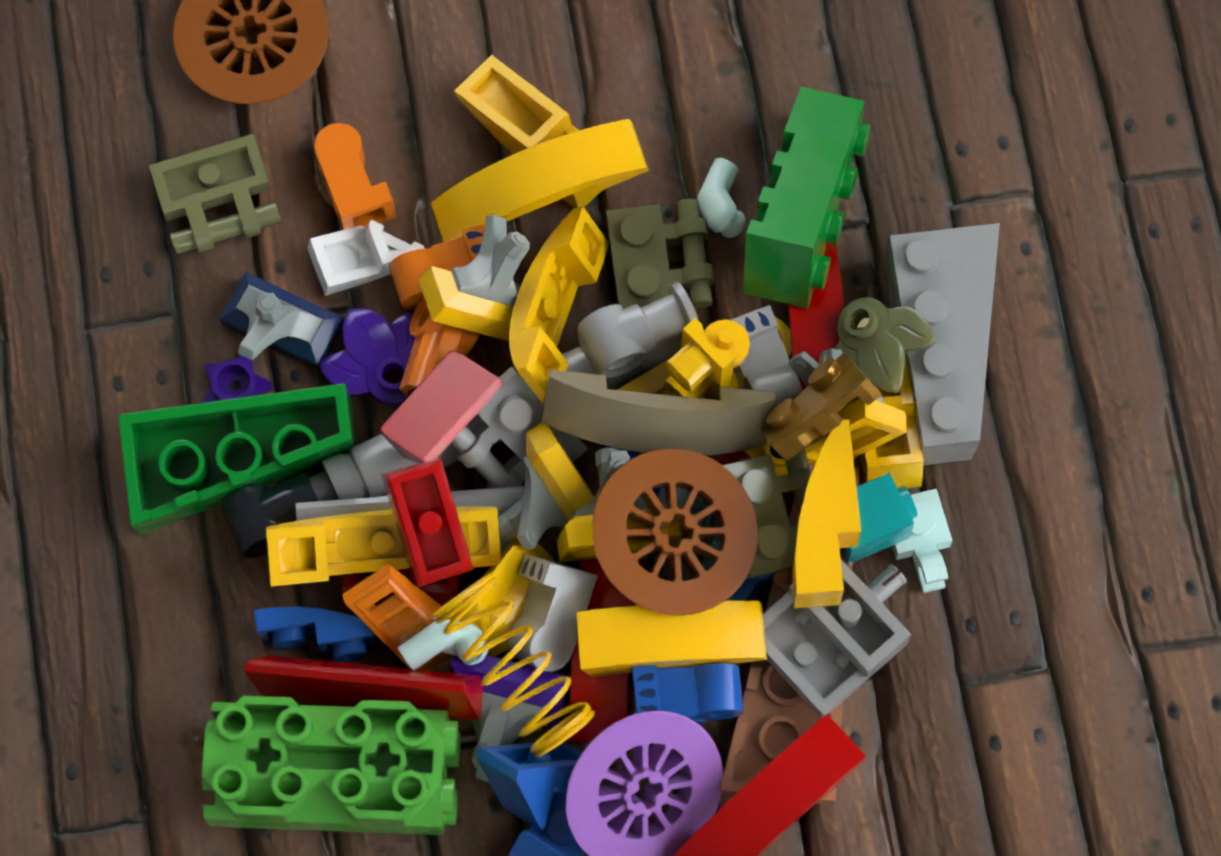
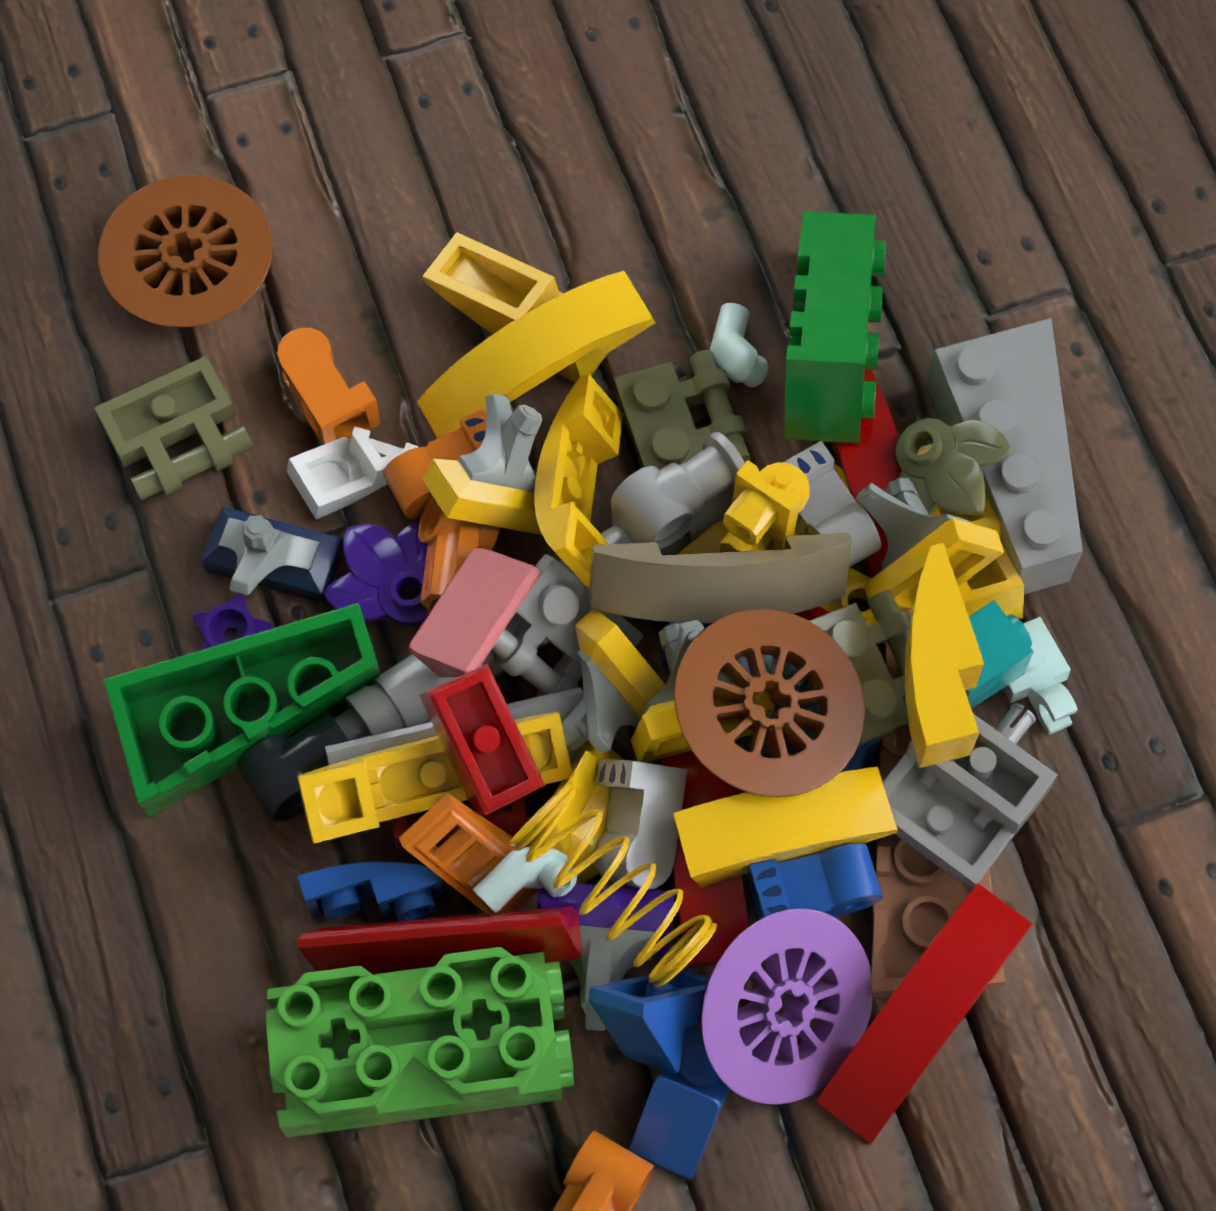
camera: 10 degrees left, 5 degrees down
pearl gold wing [761,353,882,461] -> none

